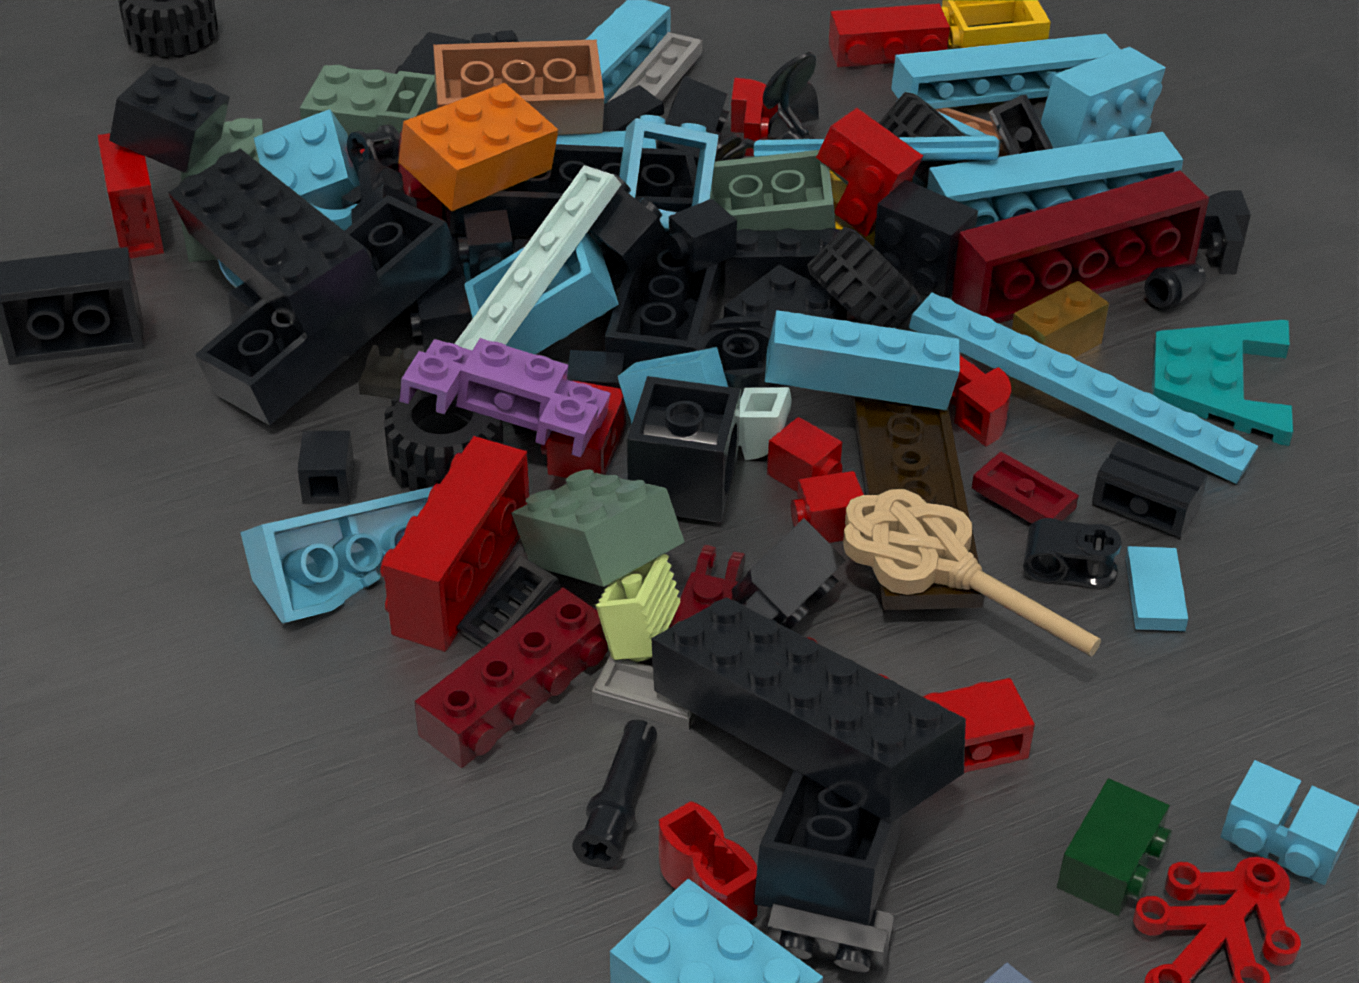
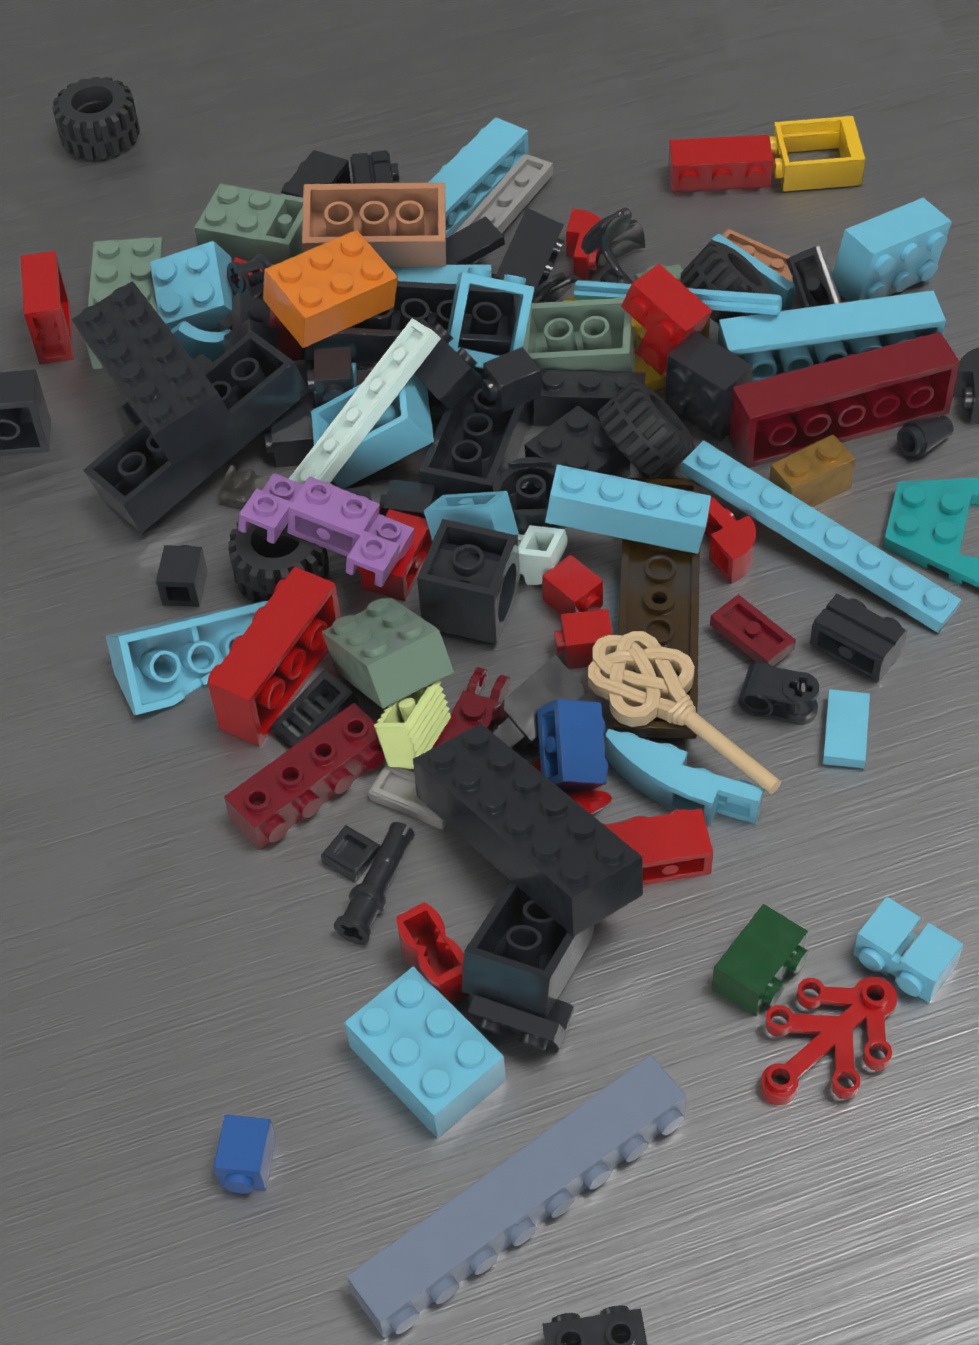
camera: 10 degrees right, 10 degrees up
black brick [109,65,230,174] -> none
medium azure brick [891,34,1121,109] -> none
none -> black tile [321,825,380,882]
none -> blue brick [537,699,608,792]
none -> medium azure slope [605,729,764,826]

